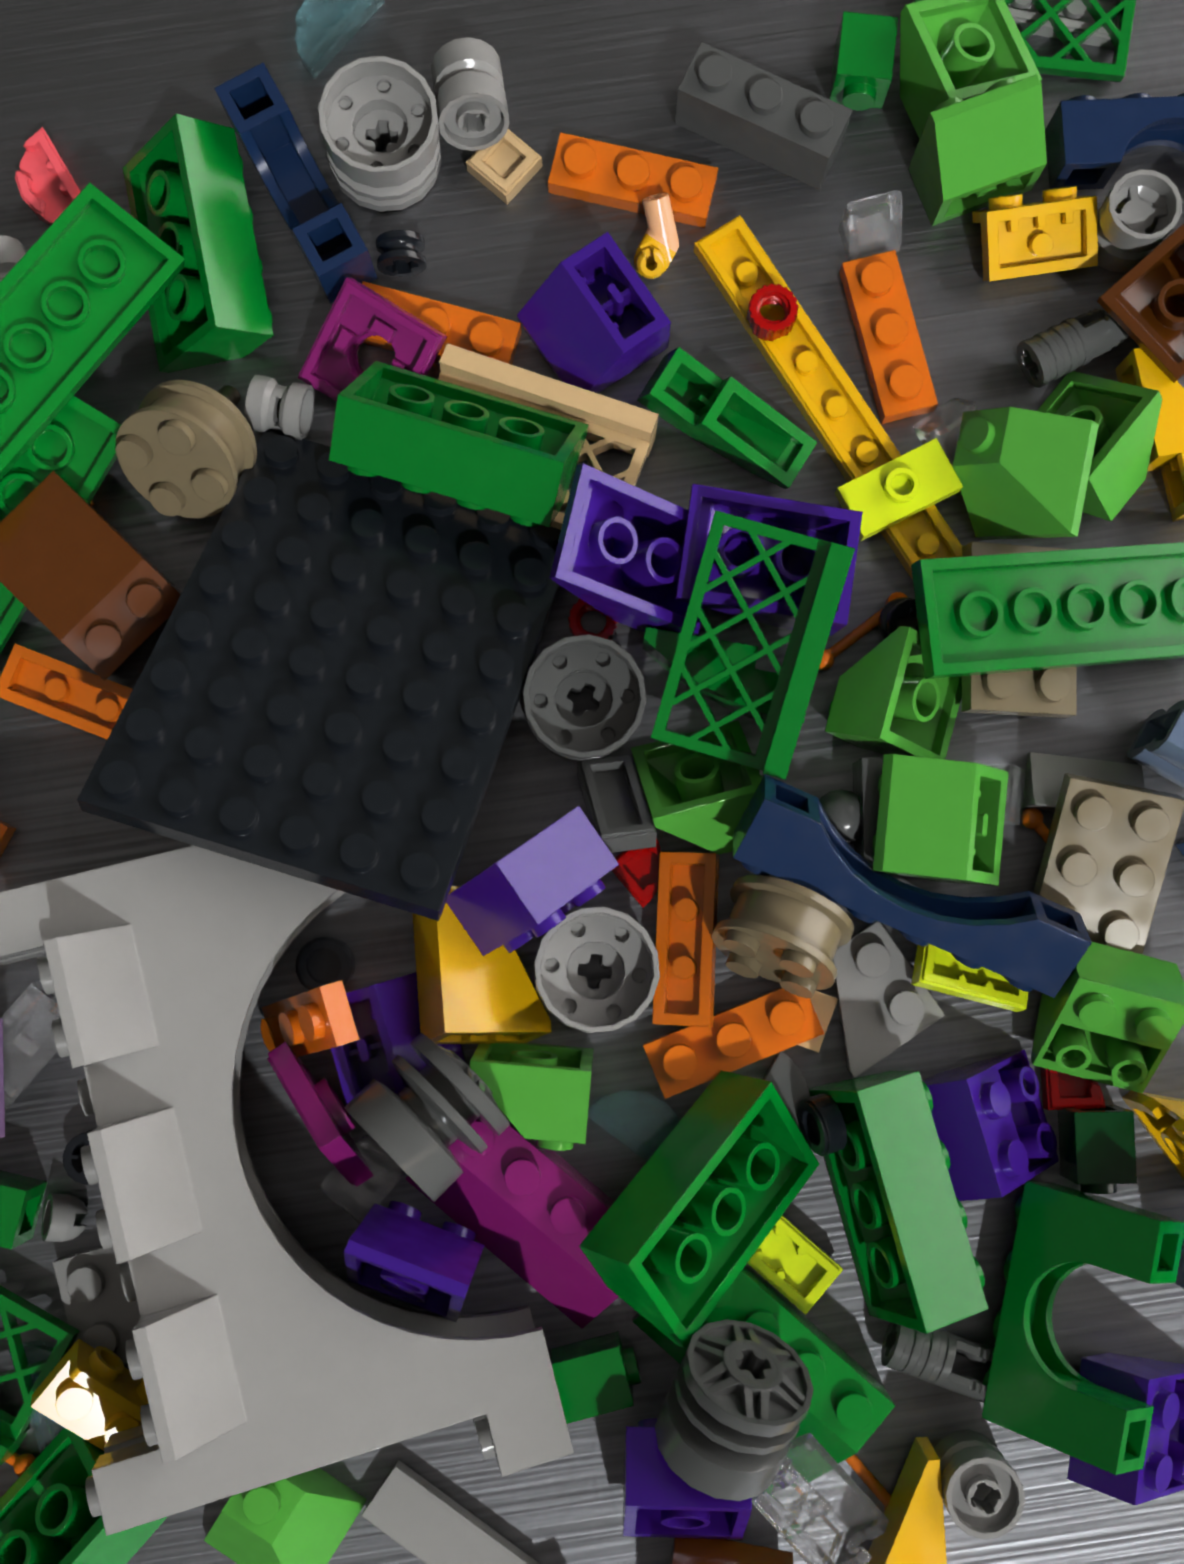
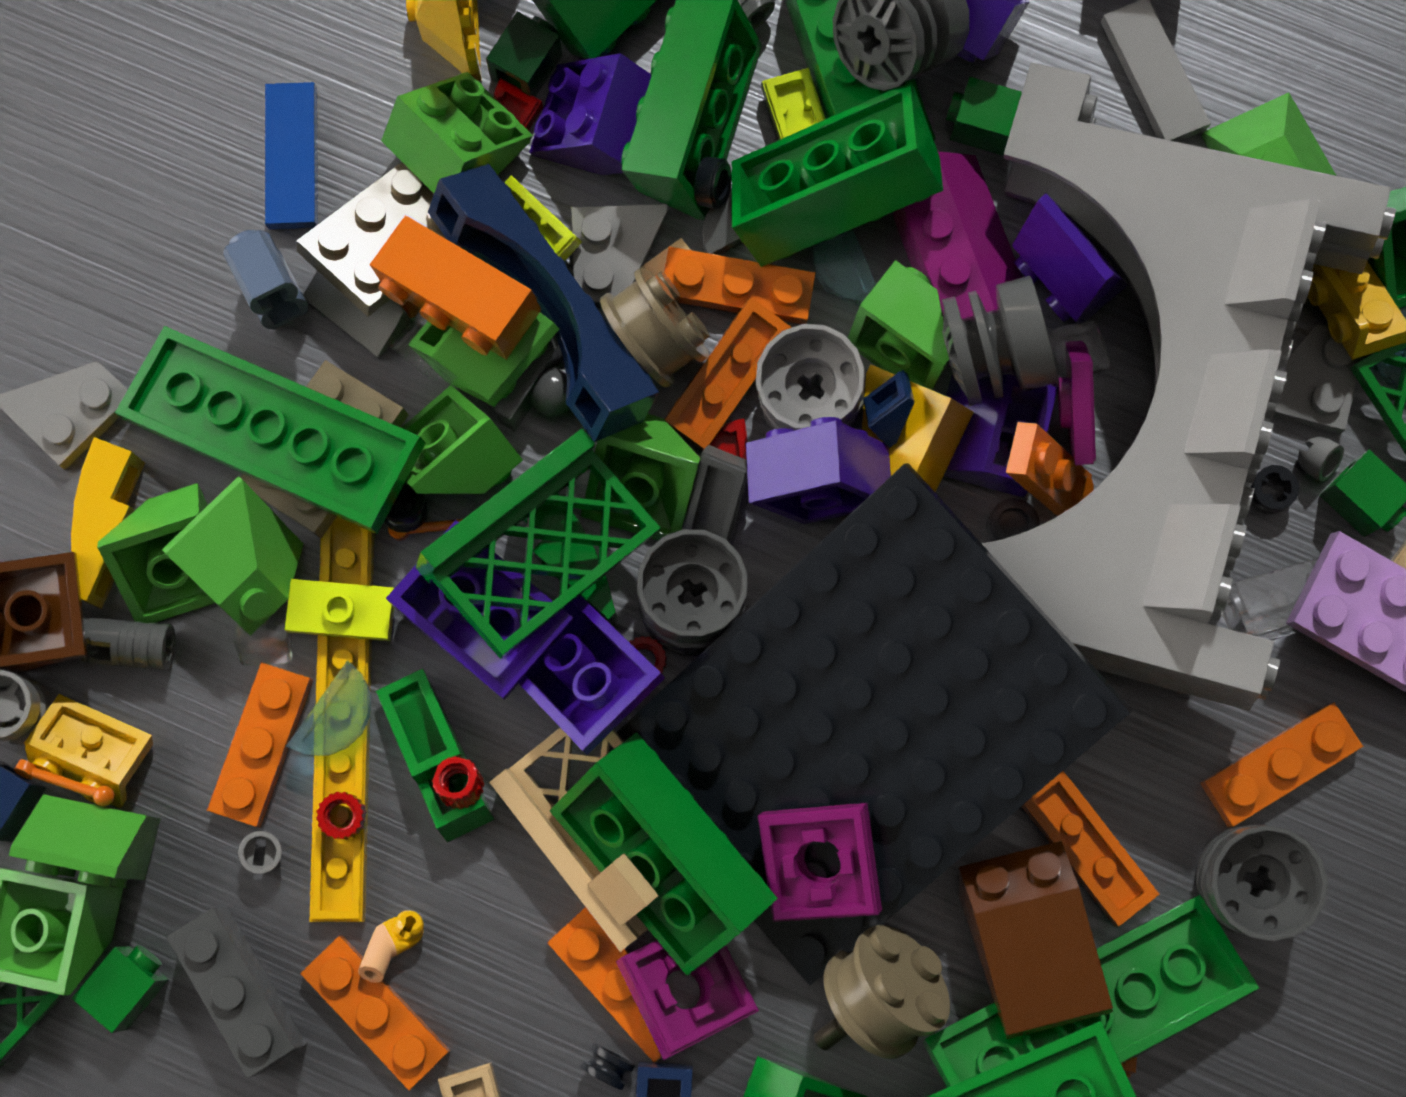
camera: 155 degrees left, 5 degrees down
light grey wheel [244,374,315,440] -> none
dark purple slope [517,232,671,393] -> none
clear slope [838,190,903,261] -> none
none -> orange hinge [14,759,115,807]
none -> light grey hinge [238,831,282,874]
none -> clear light blue tile [286,660,372,756]
none -> orange brick [369,215,541,360]
none -> red axle [432,756,484,809]
none -> tan tile [587,854,658,926]
none -> magenta piece [758,803,882,922]
none -> dark blue slope [863,370,915,448]

